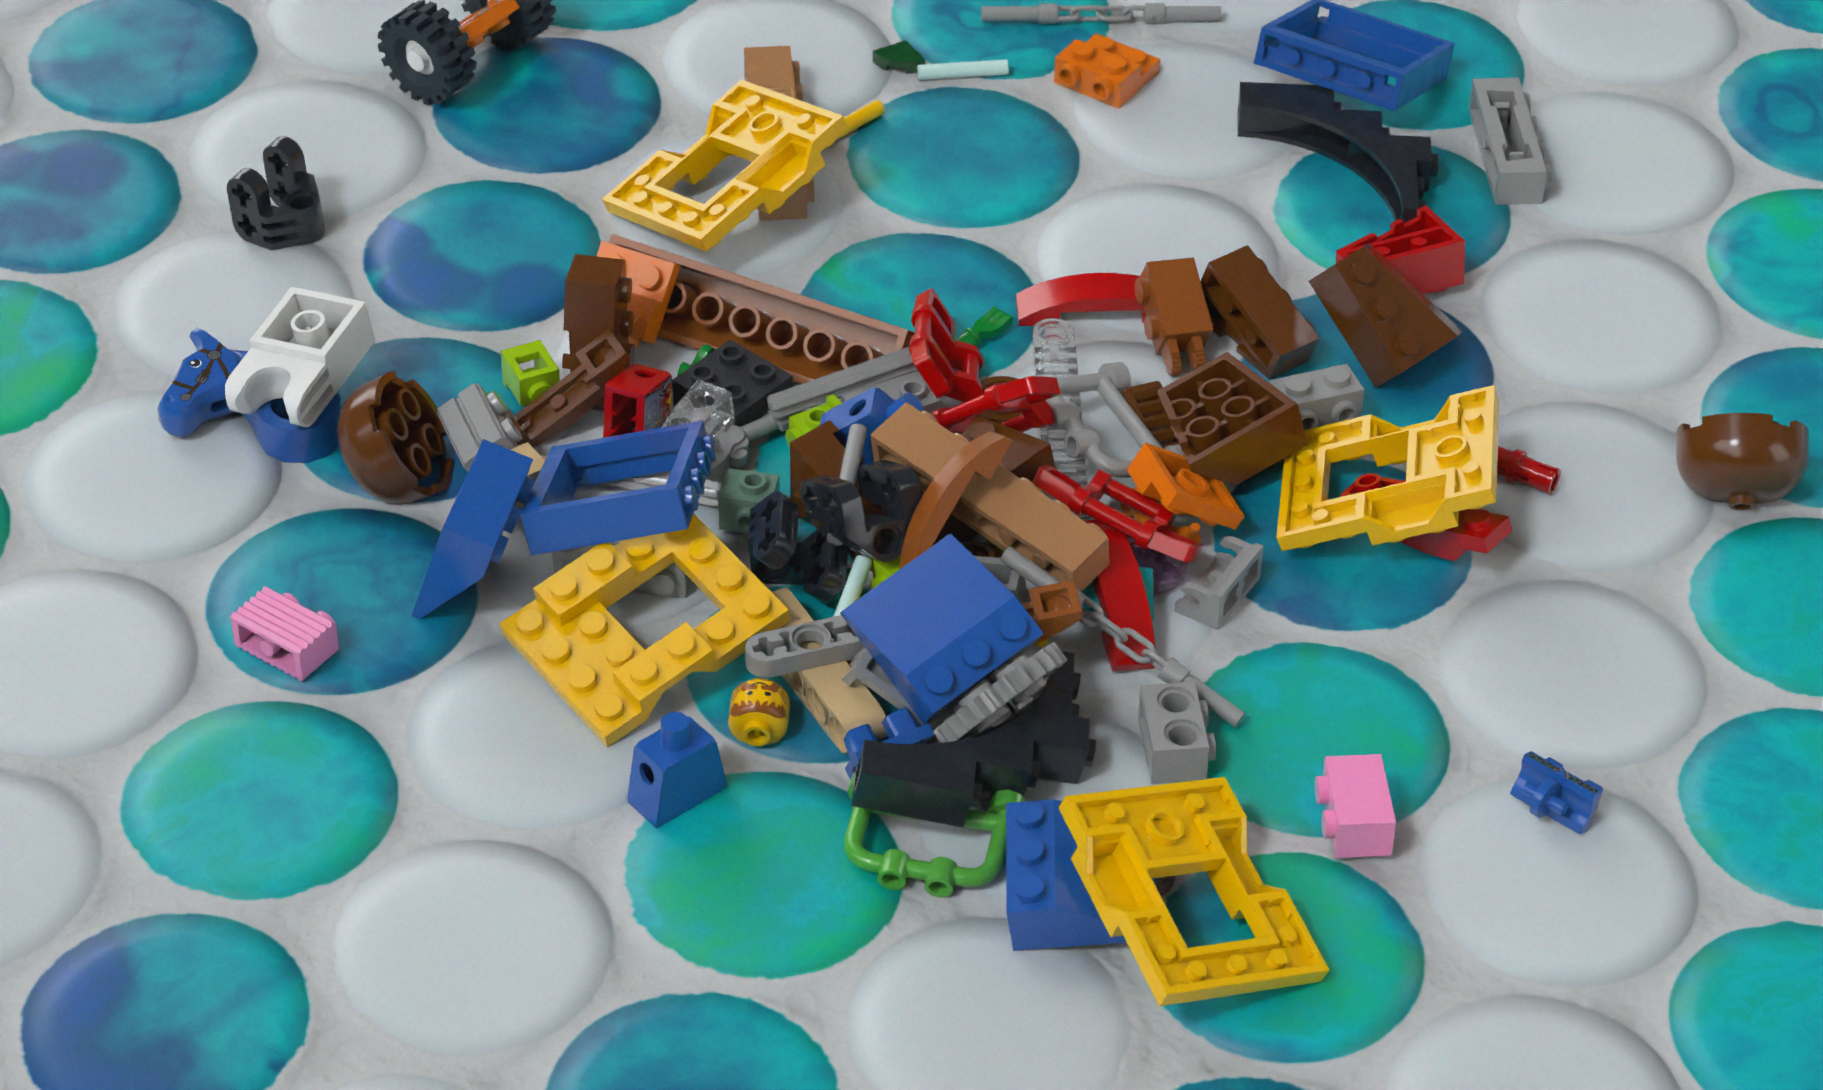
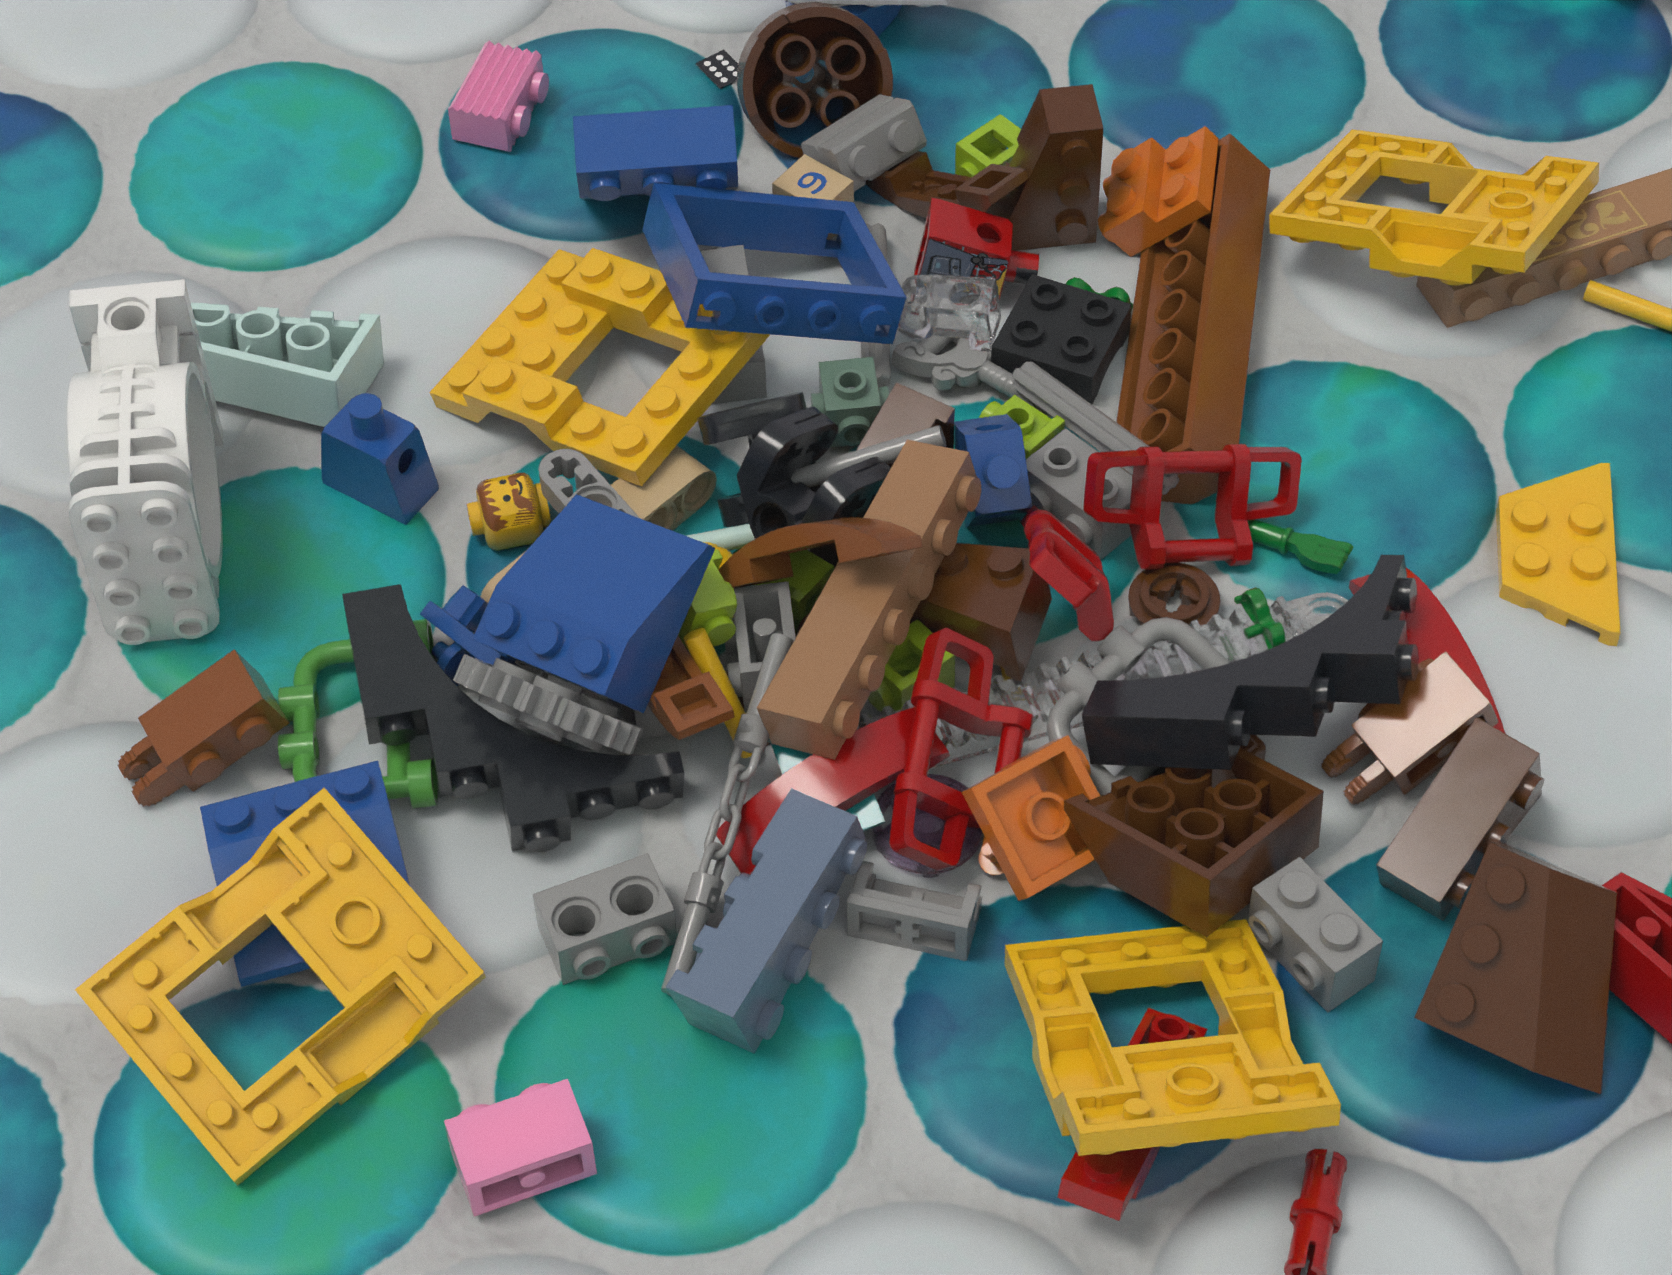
camera: 75 degrees right, 10 degrees up
none -> white brick [67,279,223,645]
none -> dark orange hinge [117,649,289,807]
none -> light aqua wedge [191,302,384,427]
none -> sand blue wedge [666,788,867,1054]
none -> black sticker [695,49,738,88]
none -> black arch [1082,555,1419,770]
none -> green piece [1234,587,1286,649]
none -> yellow wing [1496,463,1621,646]

